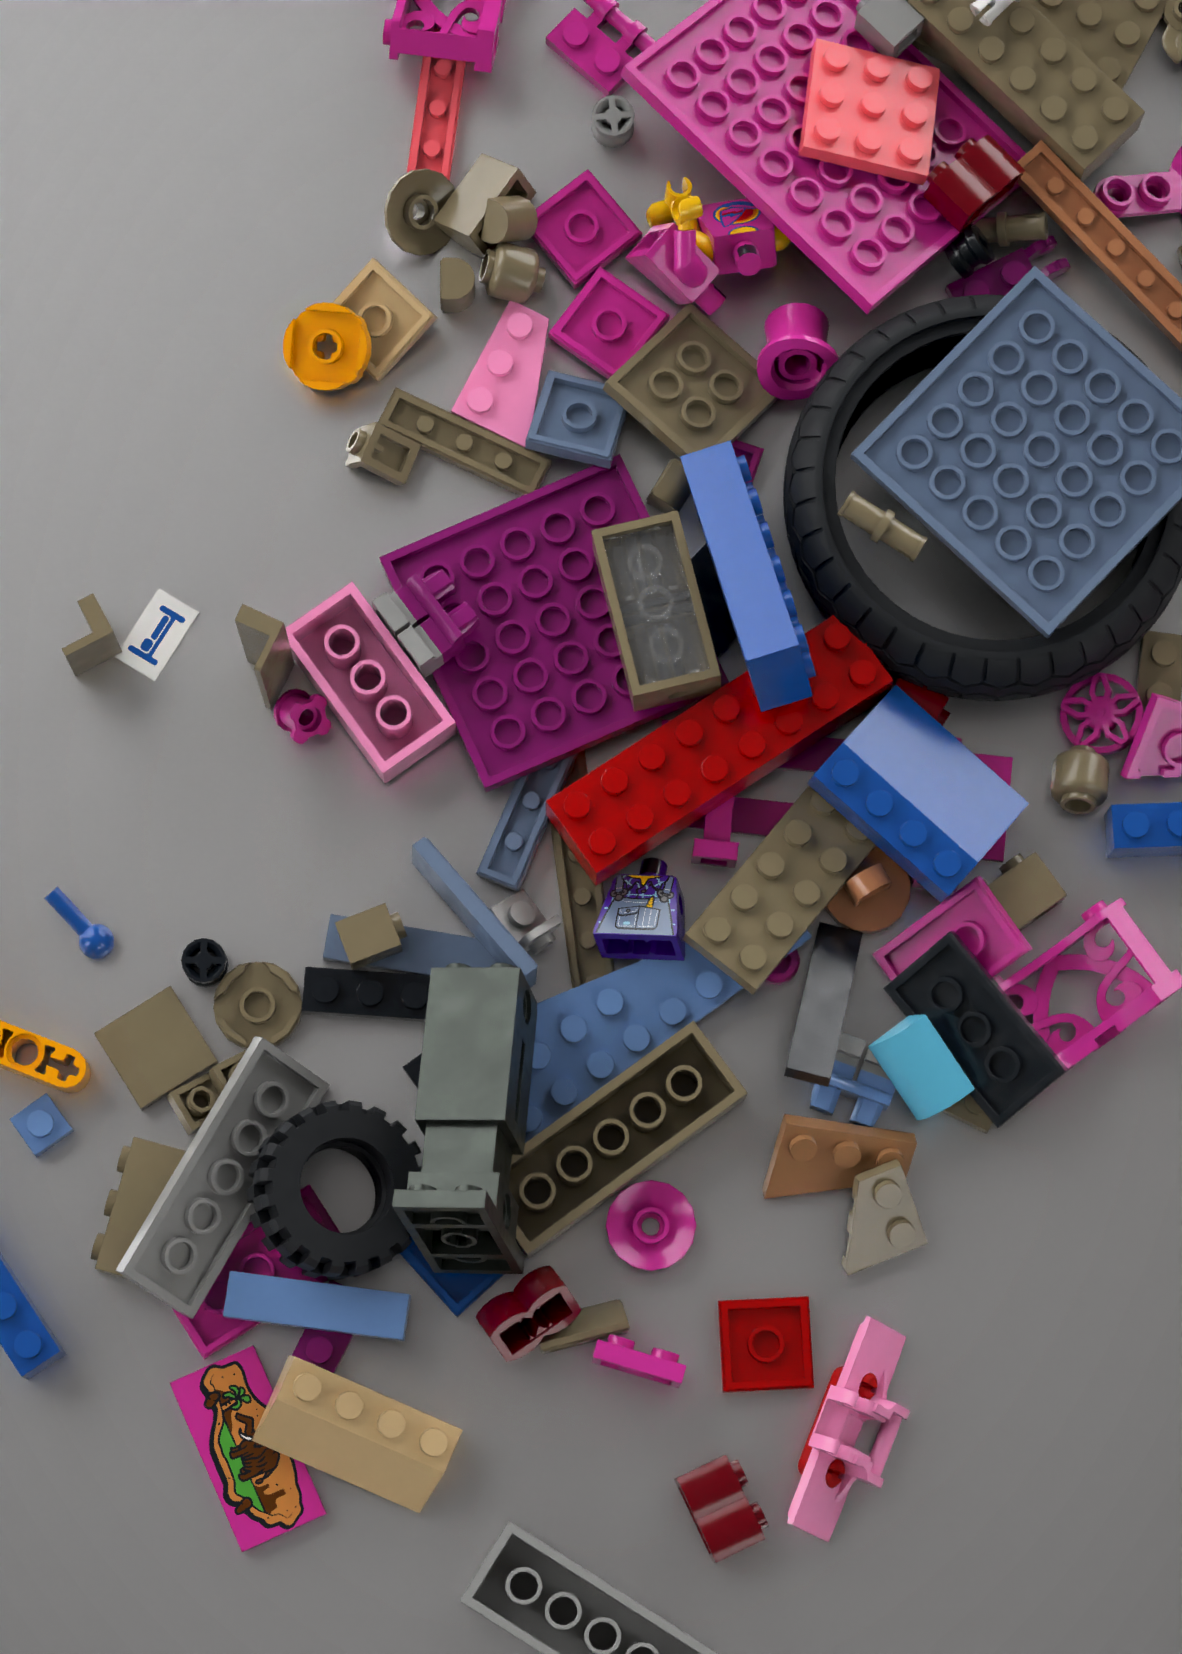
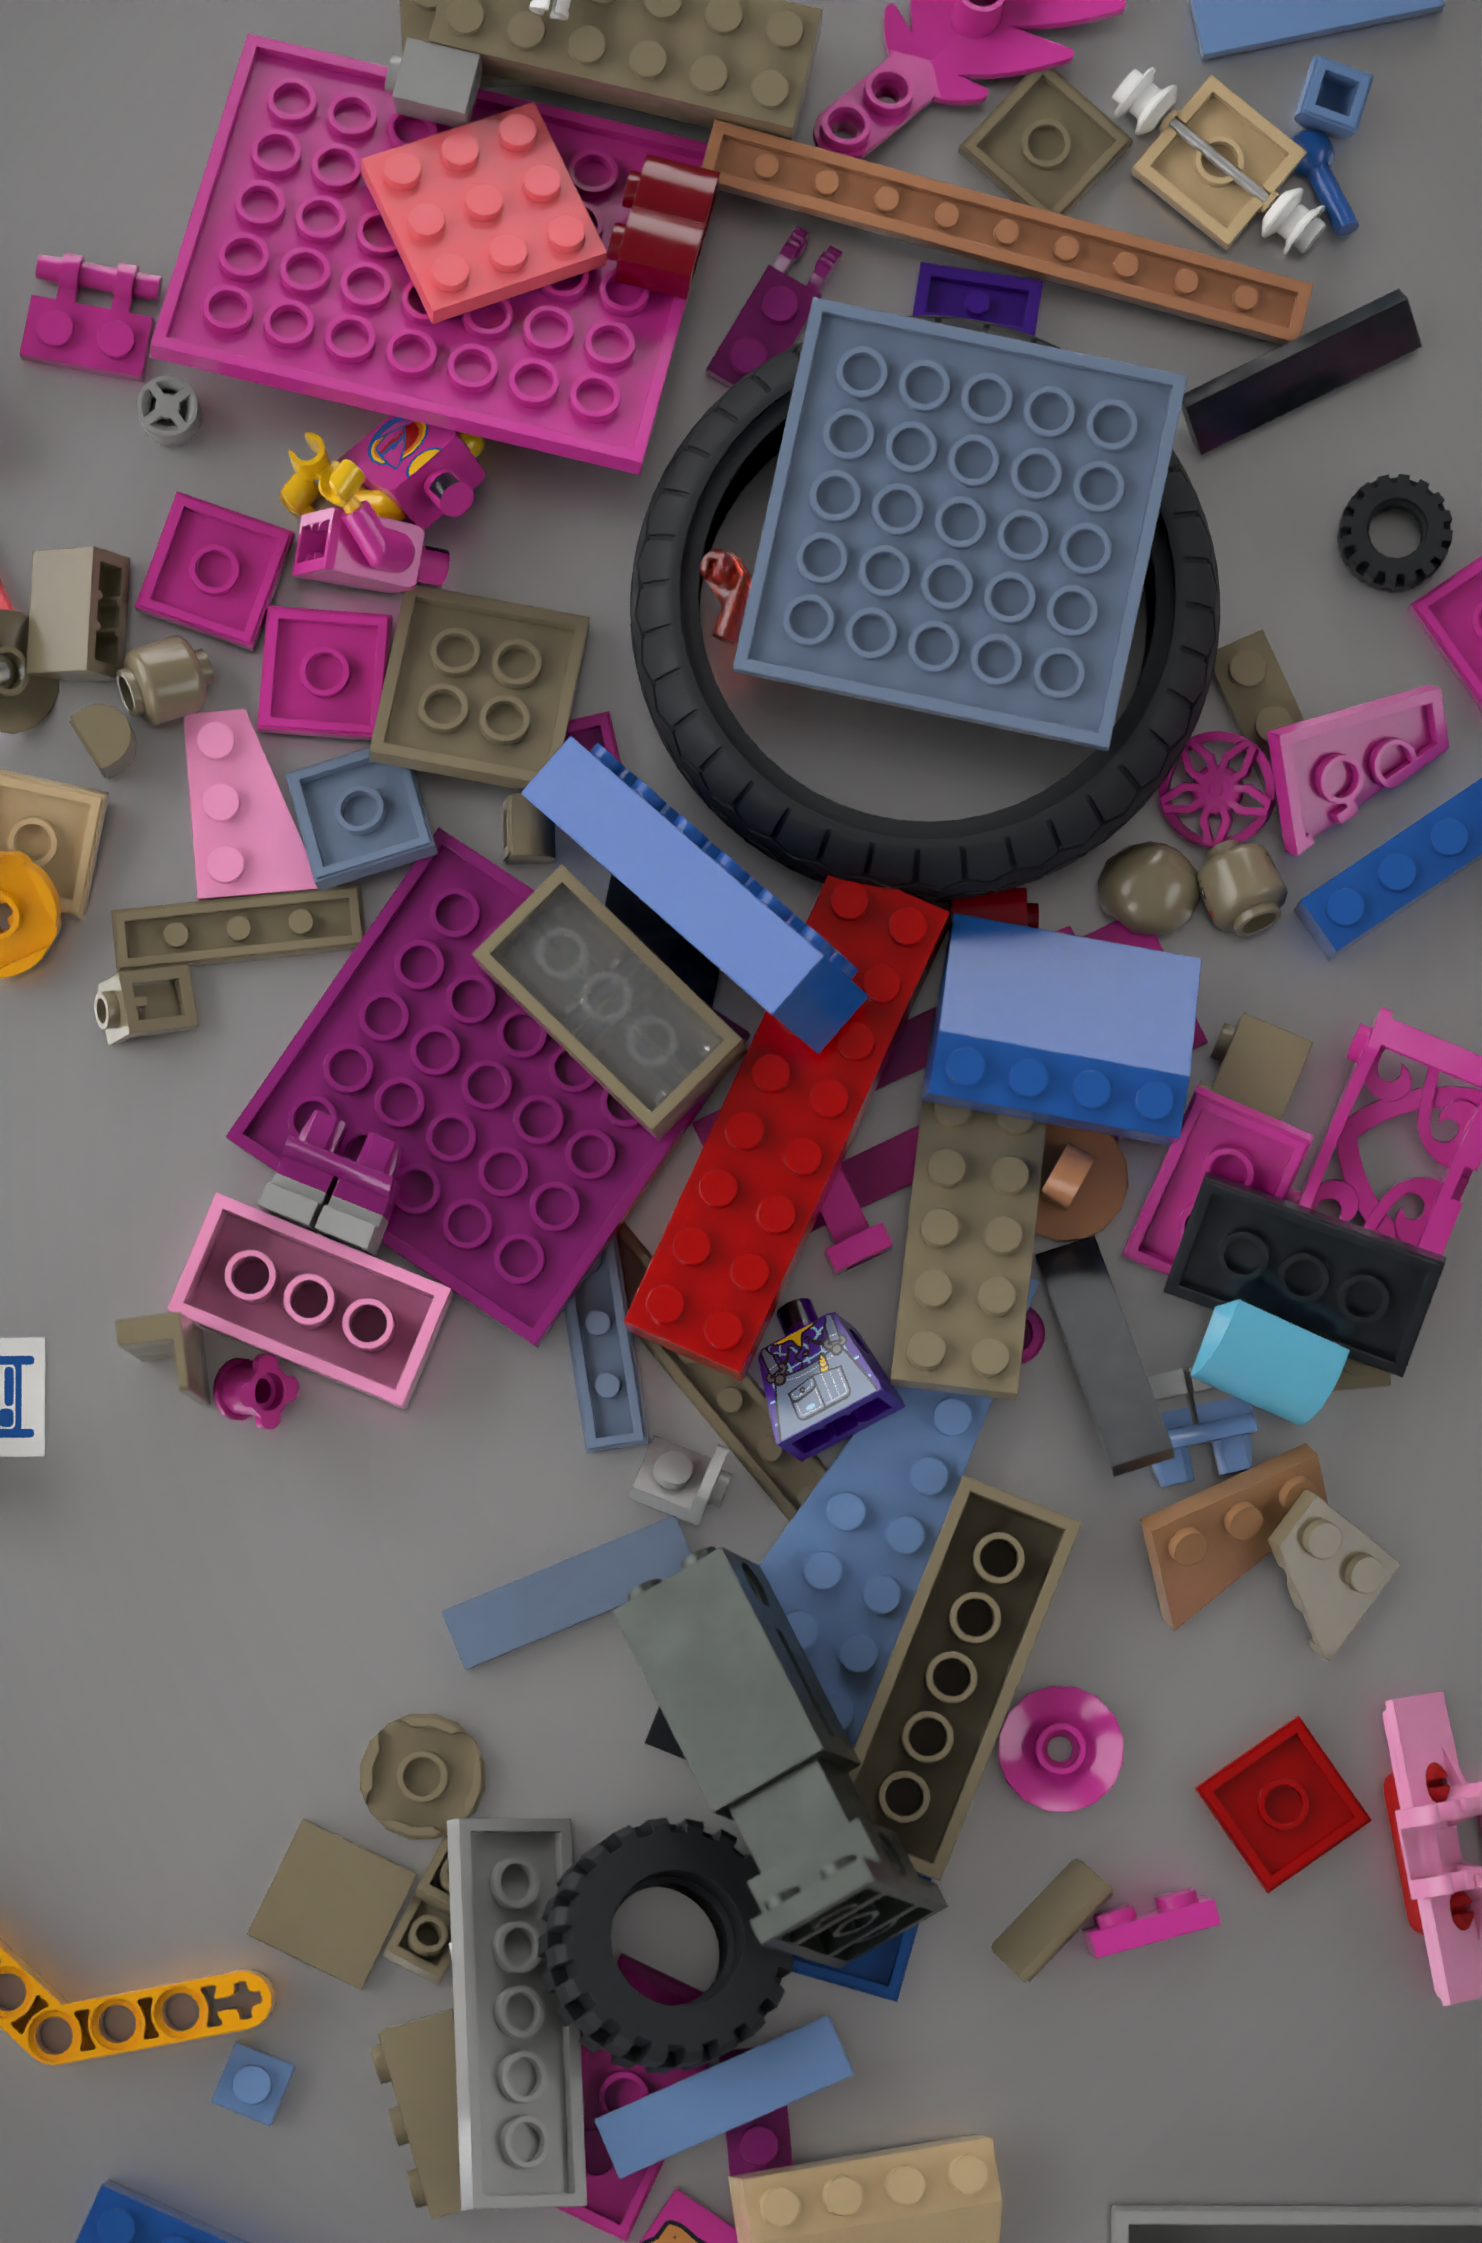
camera: 30 degrees left, 5 degrees up
blue bar [44,886,114,959] -> none
black wheel [181,938,229,988] -> none
black plate [302,967,430,1022] -> none
dark tan brick [335,903,407,970] -> none
sand blue tile [412,837,538,988] -> none
dark red brick [475,1265,582,1362] -> none
dark tan brick [481,195,538,244] -> none
dark red brick [674,1455,769,1563] -> none
dark pink piece [757,303,839,401] -> none
dark tan pin [837,490,928,562] -> none
black wheel [944,223,995,279] -> none
dark tan pin [975,212,1049,247] -> none
none -> clear red arm [700,549,752,645]
none -> dark purple plate [912,262,1043,336]
none -> dark tan hair [1098,841,1200,936]

